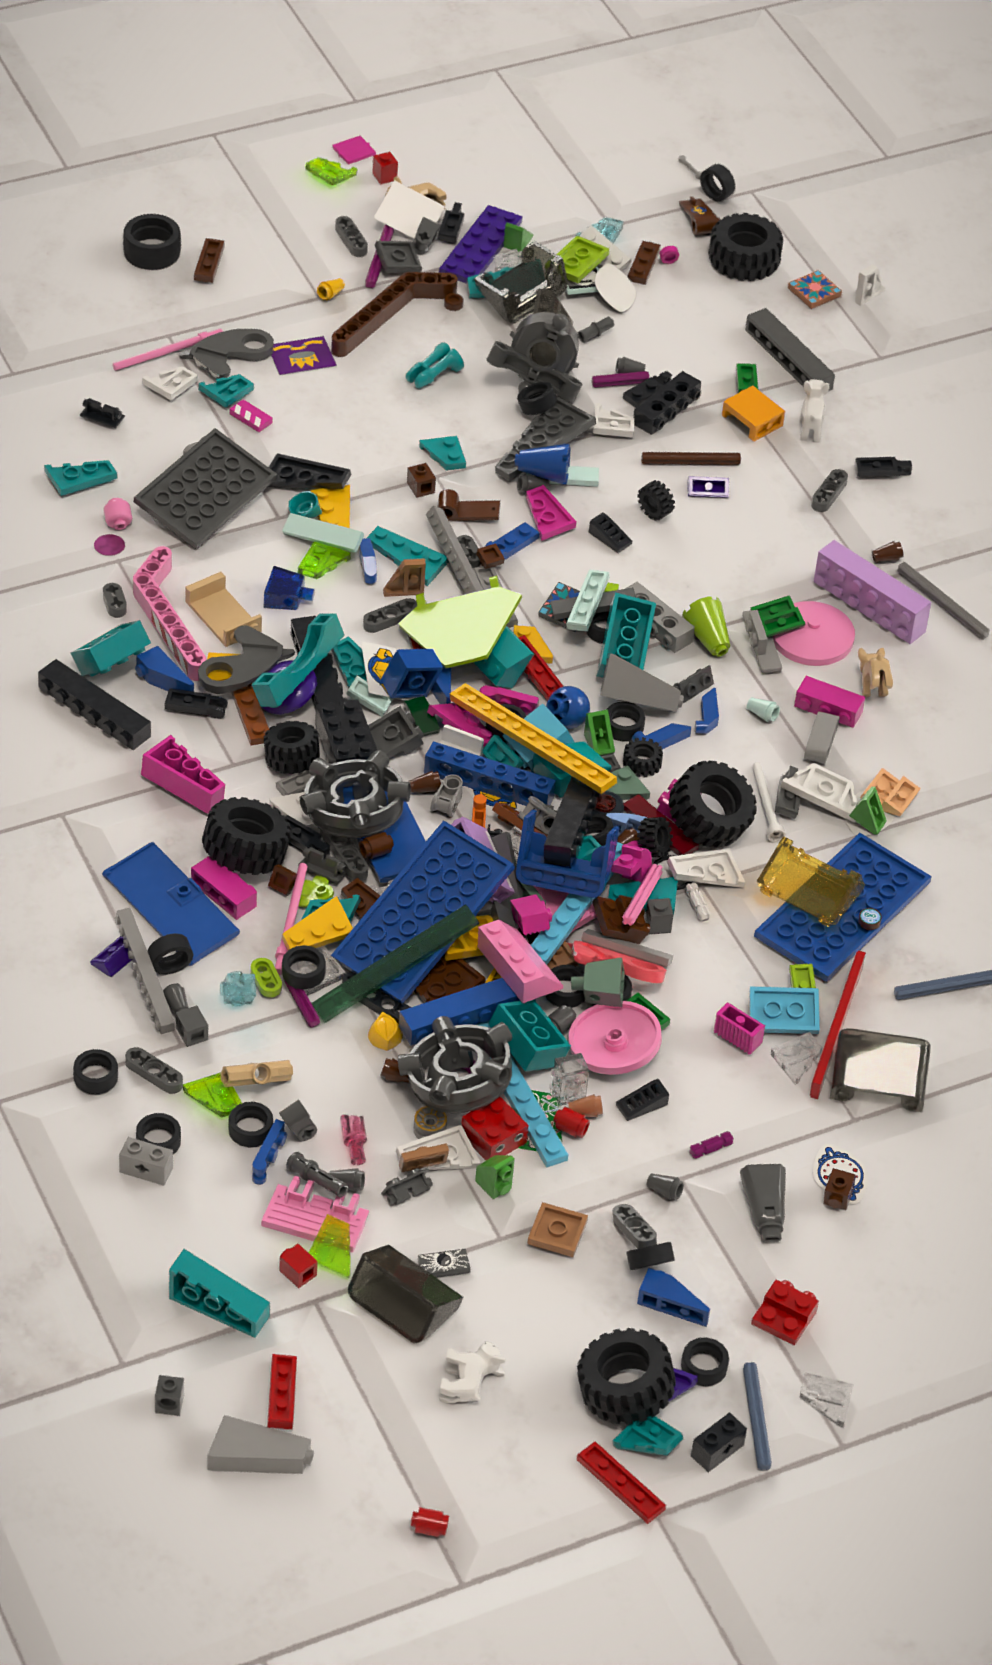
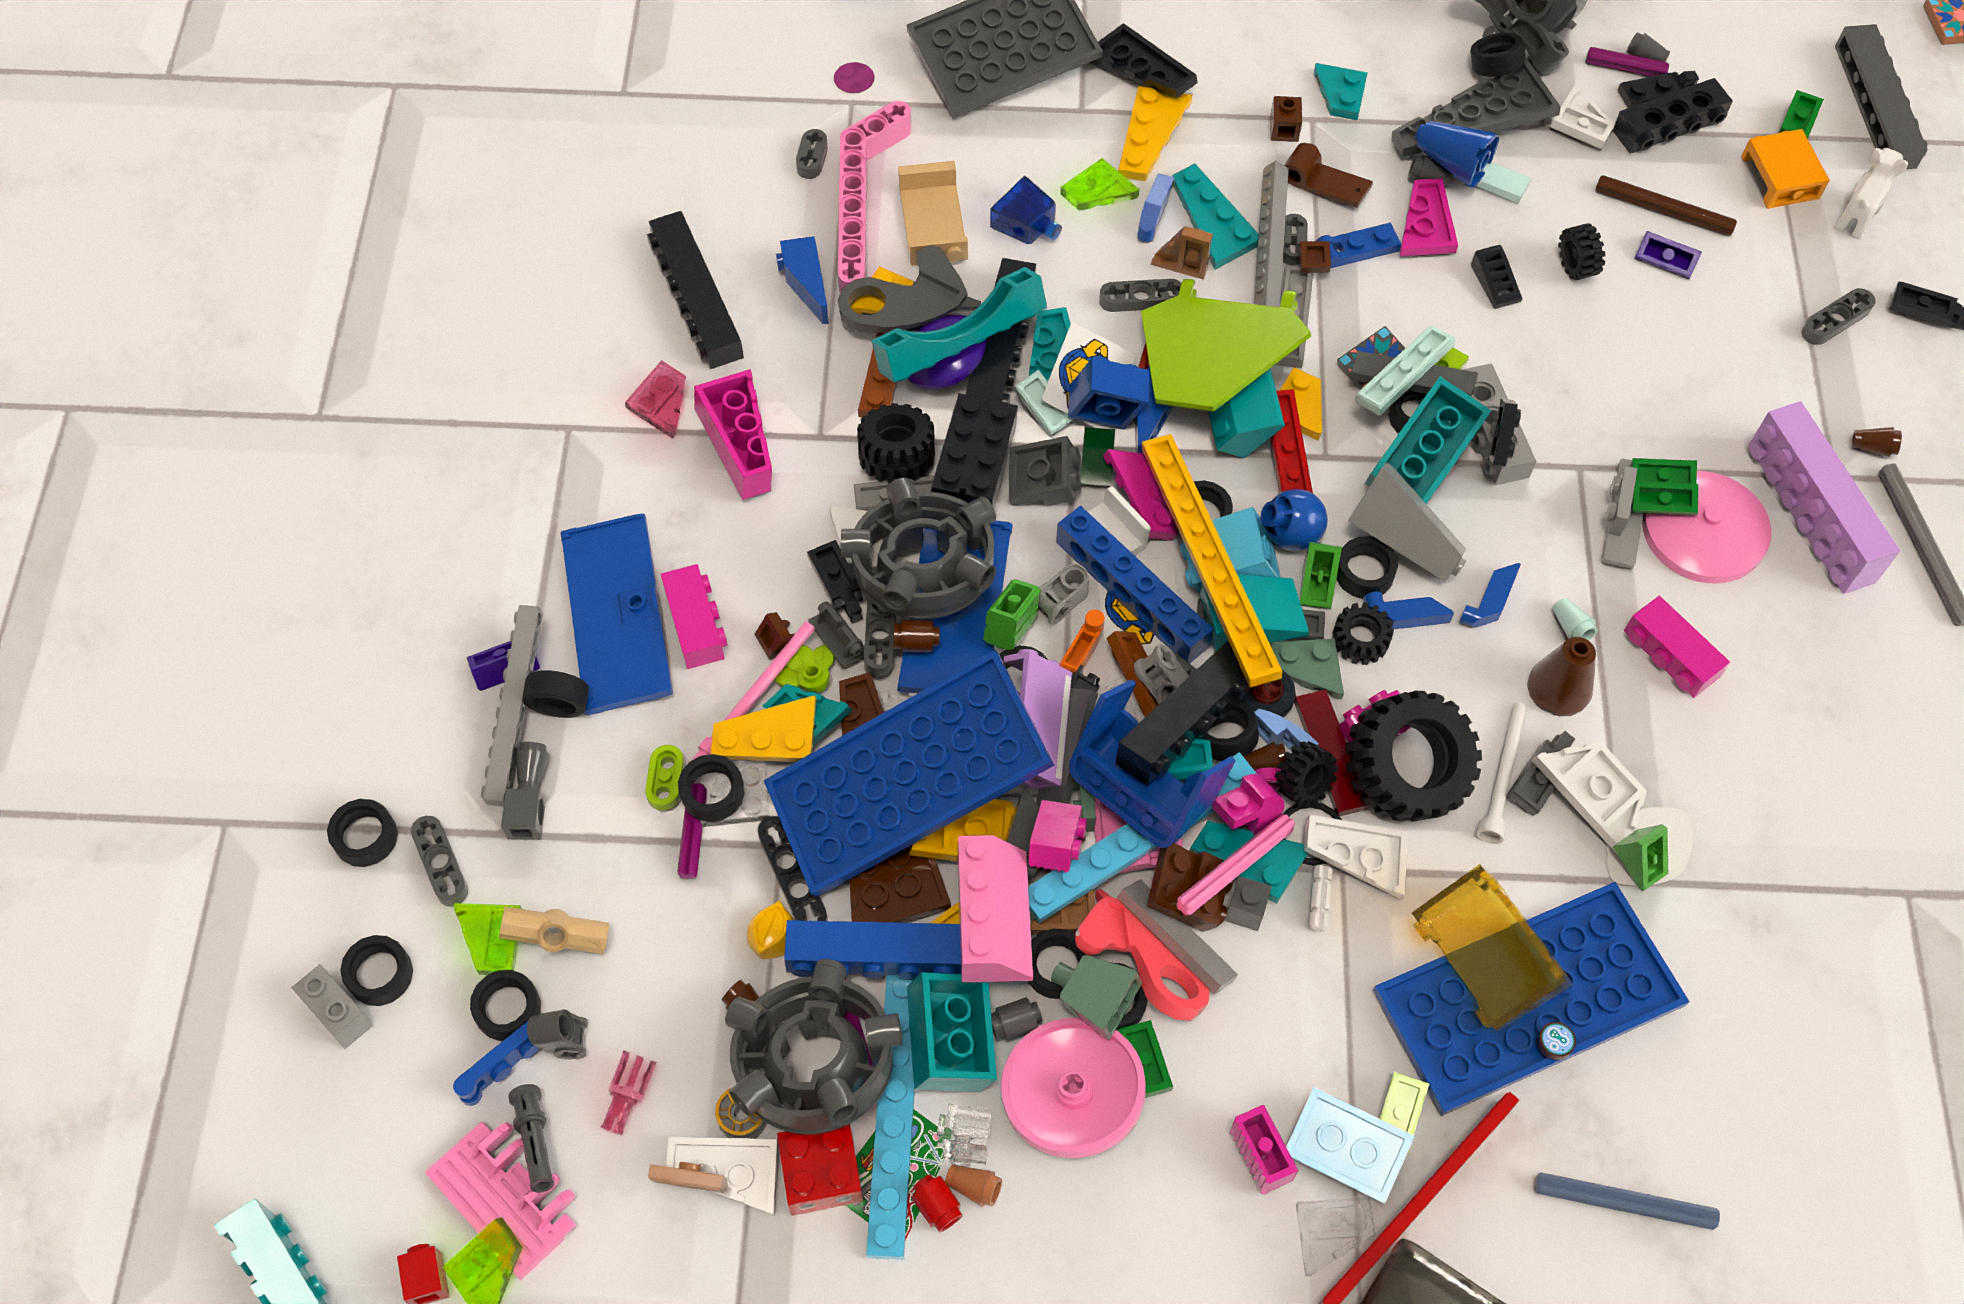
camera: 30 degrees right, 15 degrees up
teal brick [71,620,151,677] -> none
bright pink head [104,498,132,530] -> none
black hinge [165,688,228,719] -> none
black tyre [202,797,292,875] -> none
clear light blue brick [220,971,256,1007] -> none
light aqua tile [282,513,364,553] -> none
teal hat [288,491,322,519] -> none
clear green tile [312,904,479,1023] -> none
dark grey cone [329,1168,365,1192] -> none
dark grey hinge [381,1168,433,1205] -> none
reddish brown cone [408,771,441,793] -> none
bright green slope [475,1155,515,1199] -> none
dark pink hinge [480,685,539,716] -> none
teal plate [482,735,524,769] -> none
black slope [616,1079,669,1121] -> none
dark grey hinge [673,665,714,703] -> none
lime cone [682,596,731,656] -> none
light grey beam [804,711,840,764] -> none
tan animal [858,647,893,697] -> none
light nougat slope [860,768,921,816] -> none
none -> clear pink wing [625,360,686,439]
none -> bright green brick [983,579,1041,650]
none -> black hinge [1489,398,1521,466]
none -> reddish brown cone [1527,637,1596,717]

